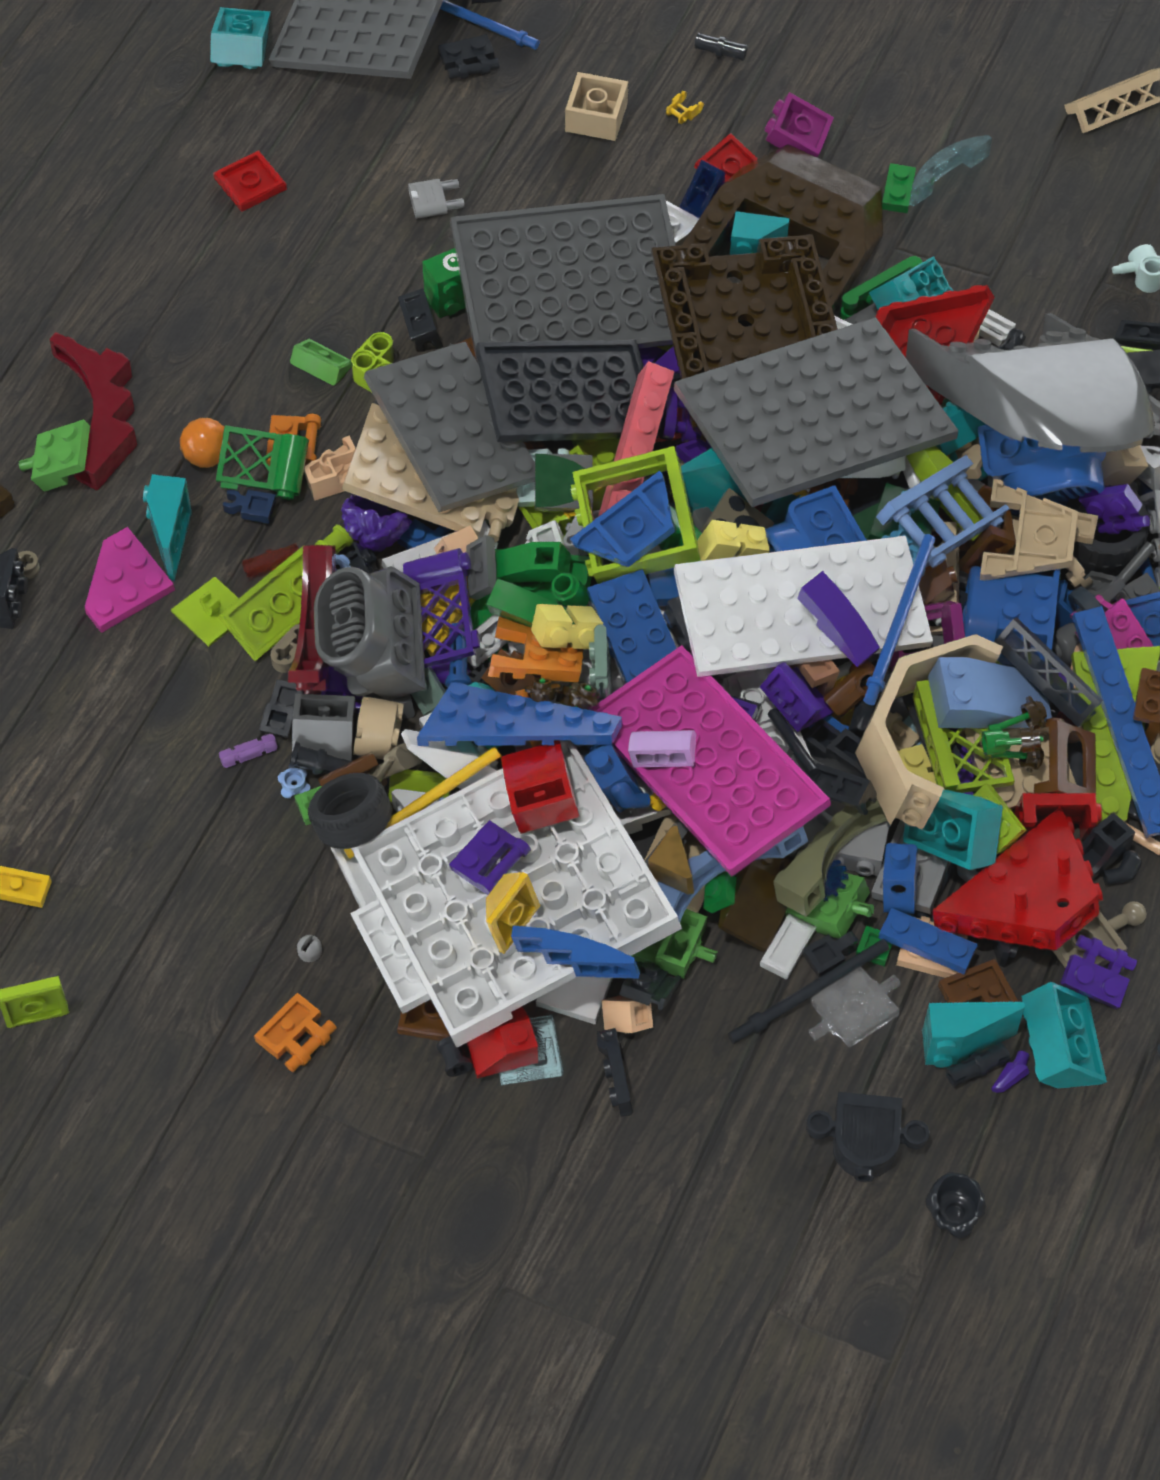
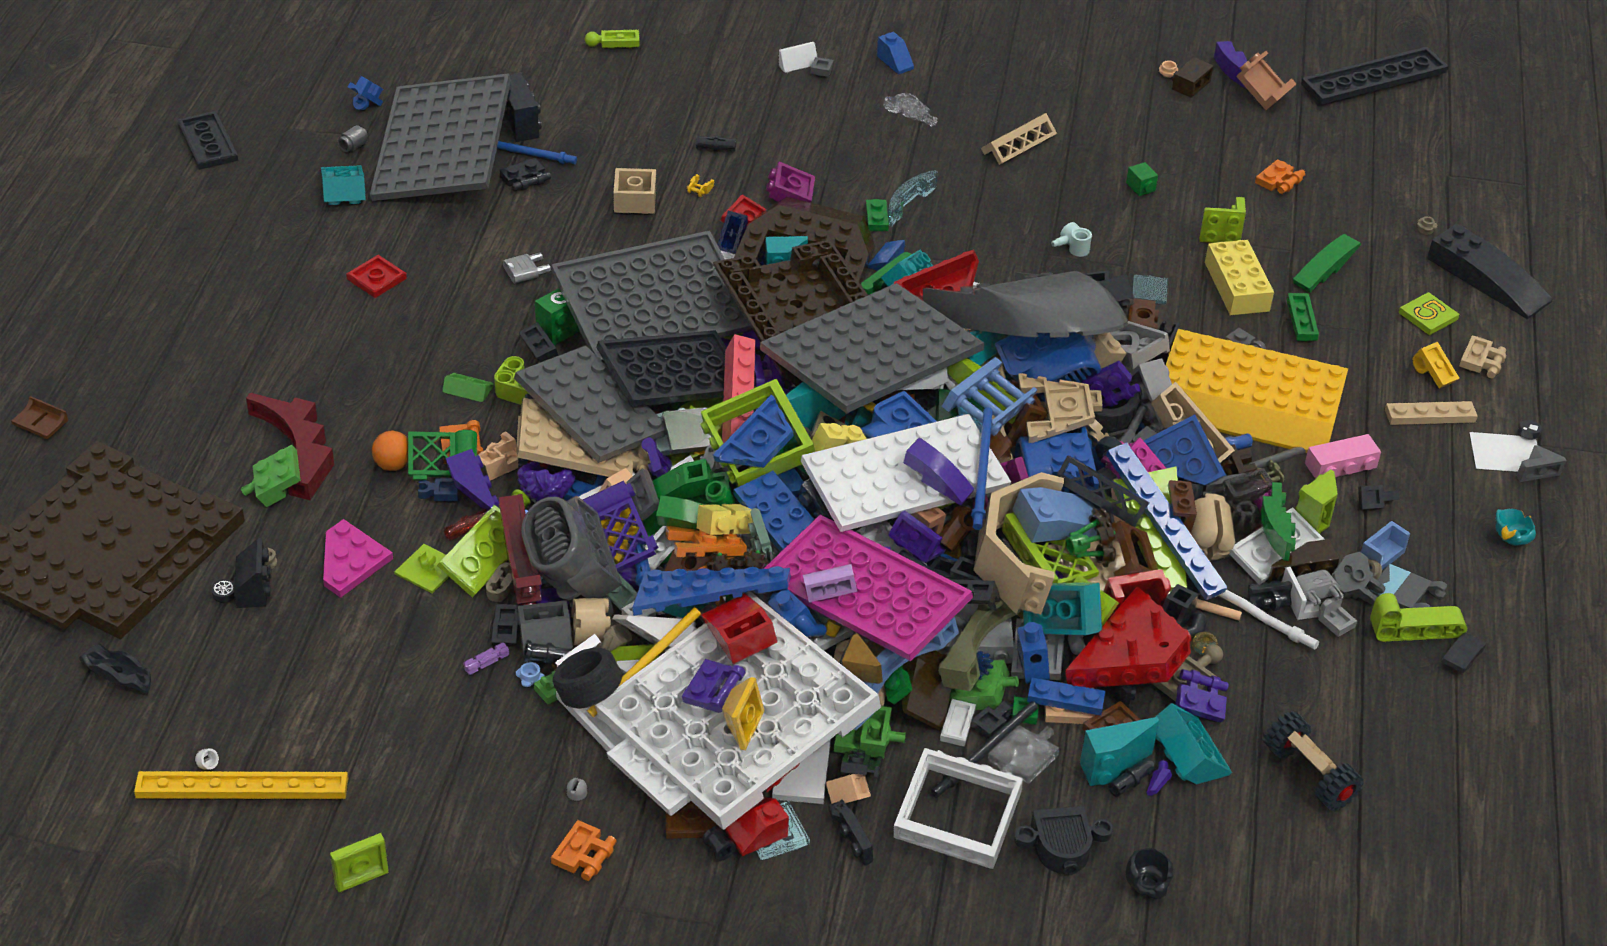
camera: 15 degrees left, 15 degrees down
teal slope [143,474,192,581] -> none
blue slope [511,925,640,979] -> none
none -> dark purple slope [446,449,499,512]
none -> dark purple plate [641,437,673,478]
none -> blue slope [868,240,905,271]
none -> clear animal [883,93,938,127]
none -> white window [894,748,1023,869]
none -> clear yellow tile [1192,632,1218,655]

